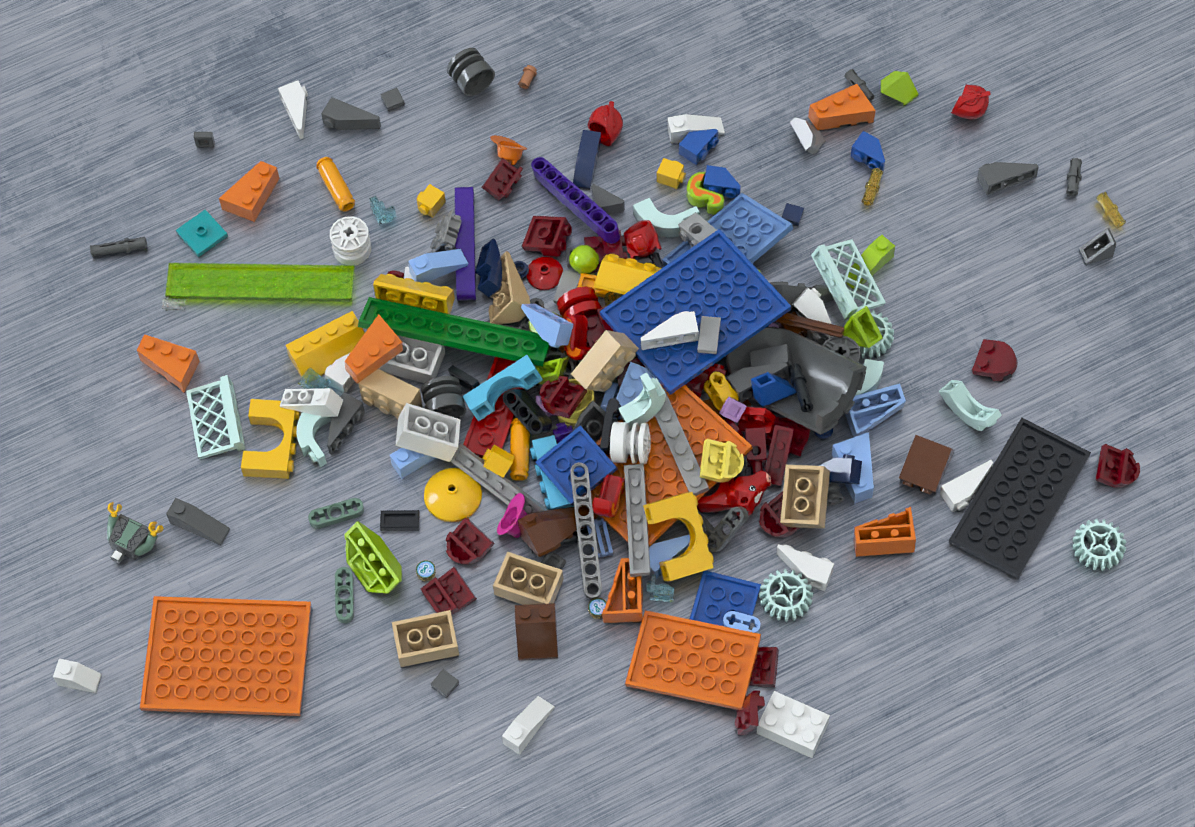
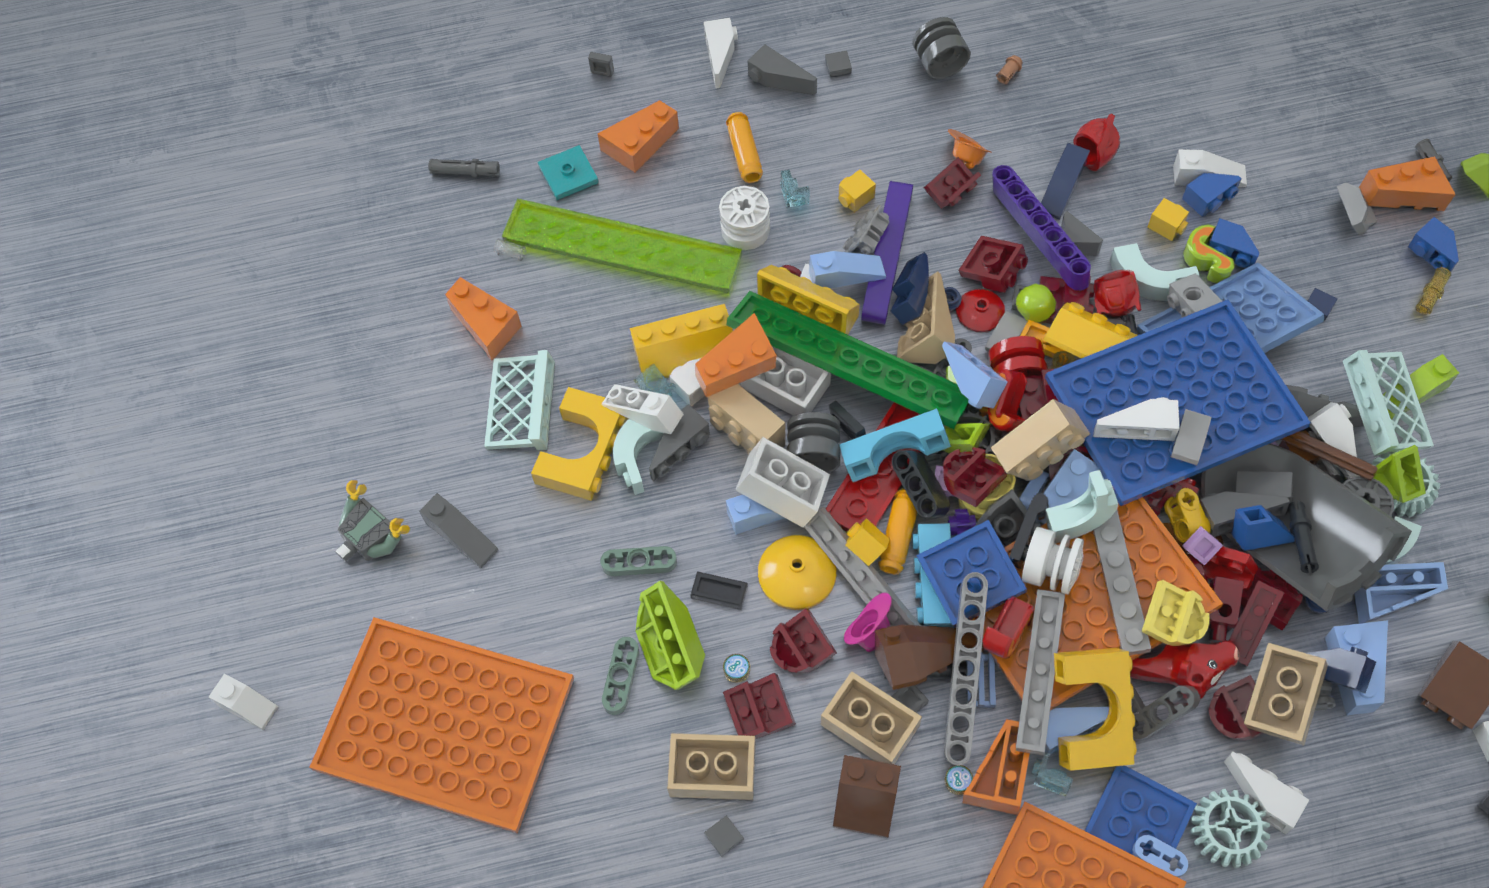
camera: 15 degrees right, 0 degrees up
orange wedge [854,507,916,557] -> none

